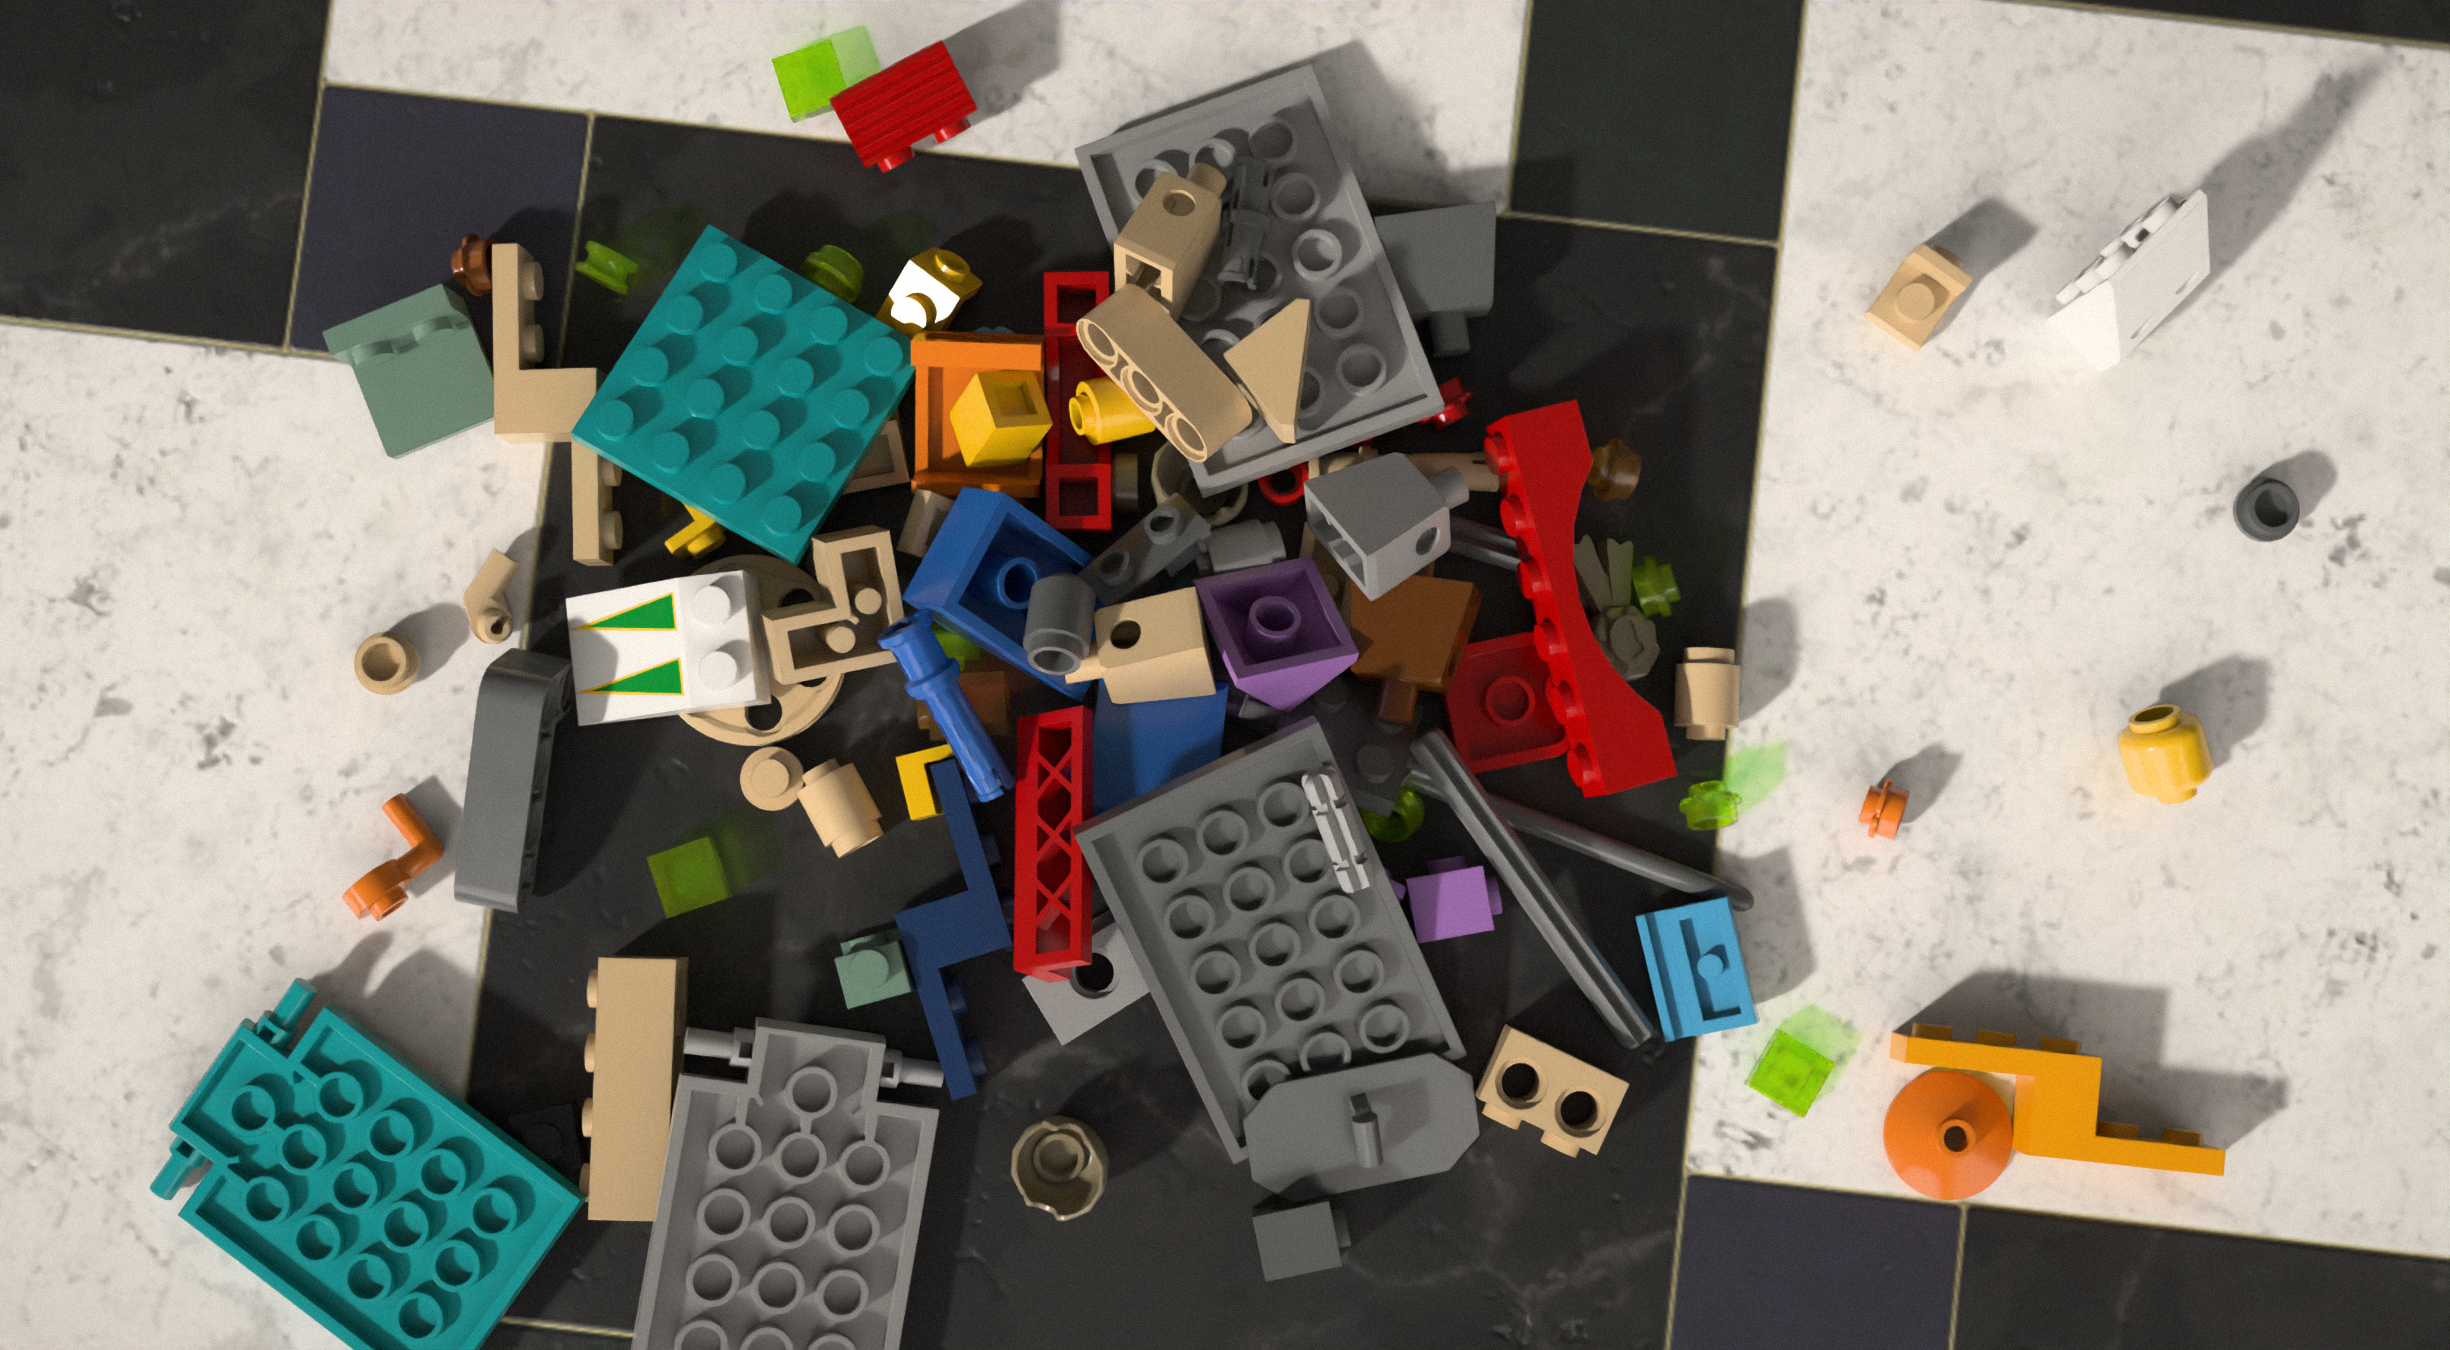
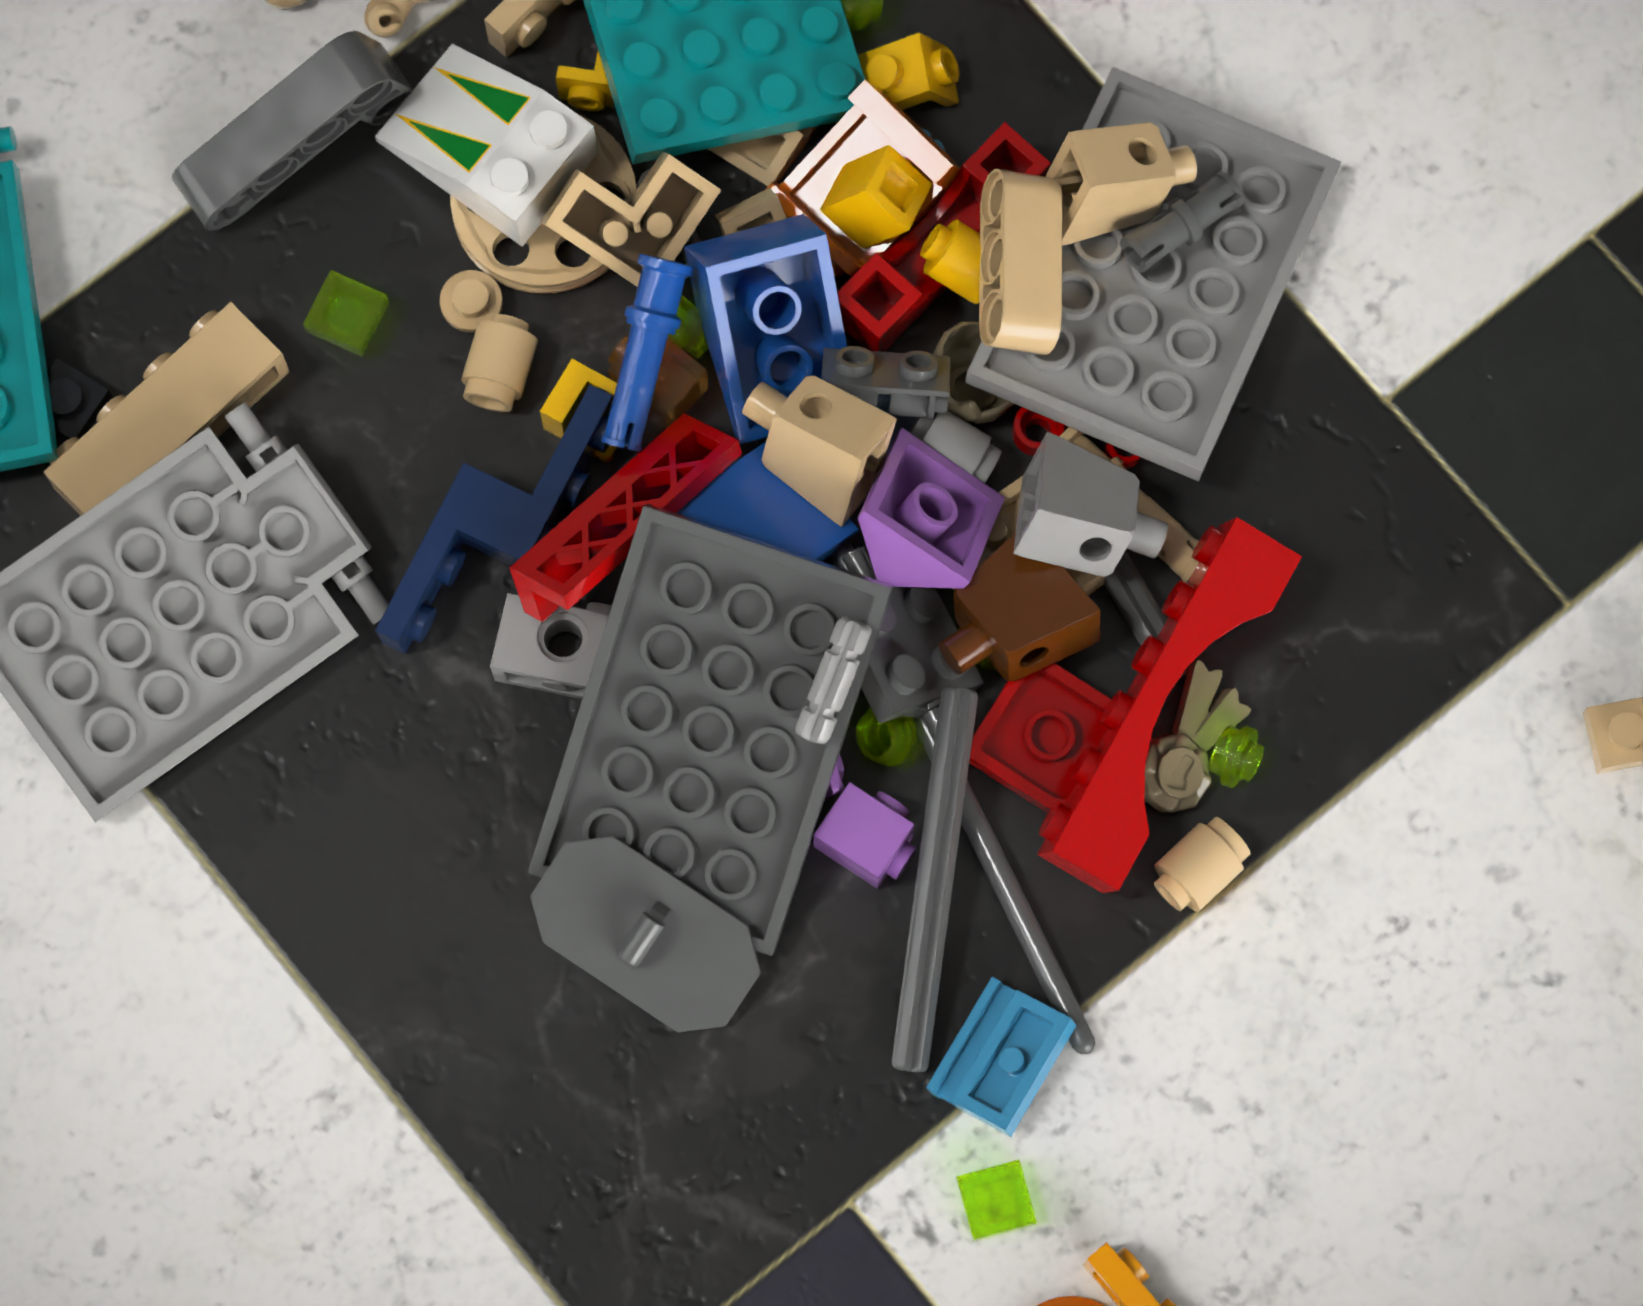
camera: 40 degrees right, 10 degrees down
orange plate [342,793,444,921] -> none
sand green brick [834,928,917,1009] -> none
dark tan hair [1011,1115,1110,1221] -> none
dark grey brick [1023,572,1097,675] -> none
dark tan tile [1112,453,1139,517] -> none
tan slope [1224,298,1312,444] -> none
dark grey brick [1252,1195,1351,1282] -> none
dark grey torso [1373,201,1496,357] -> none
red plate [1418,376,1474,430] -> none
tan brick [1474,1024,1629,1158] -> none
clear orange plate [1587,438,1641,502] -> none
clear neon green plate [1679,781,1742,831] -> none
orange plate [1858,778,1910,840] -> none
yellow head [2118,704,2214,804] -> none

